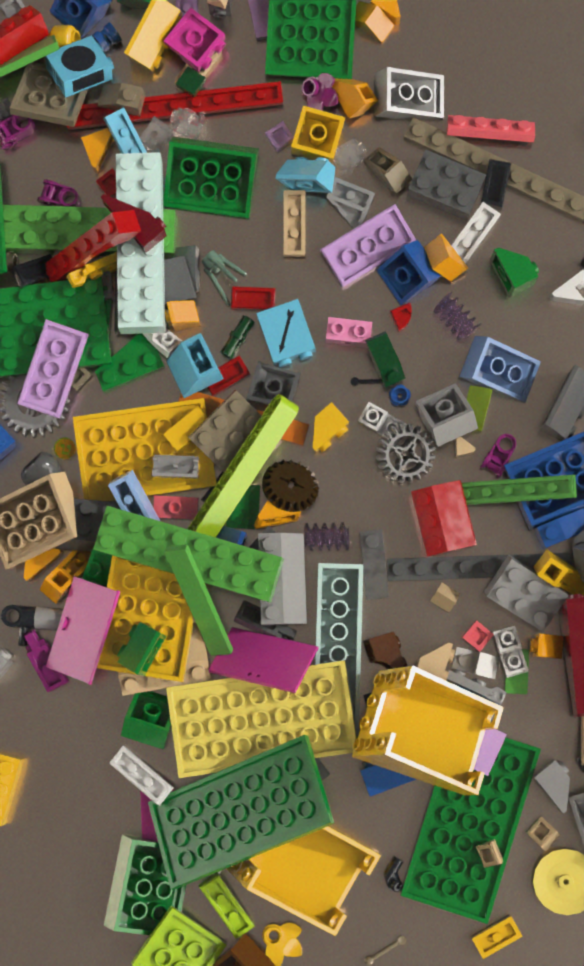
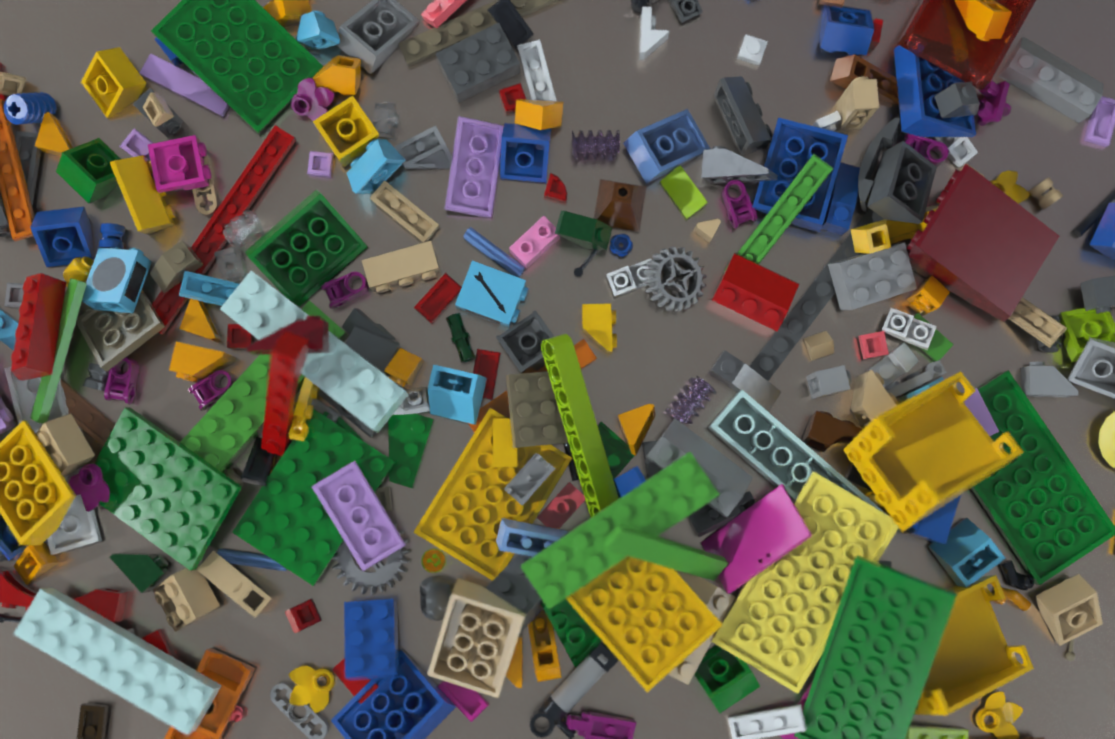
camera: 60 degrees left, 0 degrees up
dark pink container [46,576,120,685] -> none
green slope [117,622,167,676] -> none
dark green tile [176,67,206,97] -> none
sand green plant [202,250,247,306] -> none
dark brown gear [262,459,319,512] -> none
dark tan slope [363,147,412,194] -> none
light grey brick [415,383,478,446] -> none
tan slope [476,839,503,868] -> none
green slope [490,247,539,297] -> none
tan slope [526,816,561,851] -> none
none -> light orange slope [169,342,236,383]
none -> medium azure slope [296,10,340,50]
none -> magenta piece [321,272,369,309]
none -> tan brick [362,241,441,293]
none -> medium blue axle [464,227,524,277]
none -> red tile [499,83,527,114]
none -> reddish brown slope [594,179,646,233]
none -> flat silver slope [701,146,778,184]
none -> light grey brick [806,365,852,399]
none -> medium azure slope [928,518,1005,588]
none -> light orange arm [995,587,1031,611]
none -> tan slope [1036,574,1103,646]

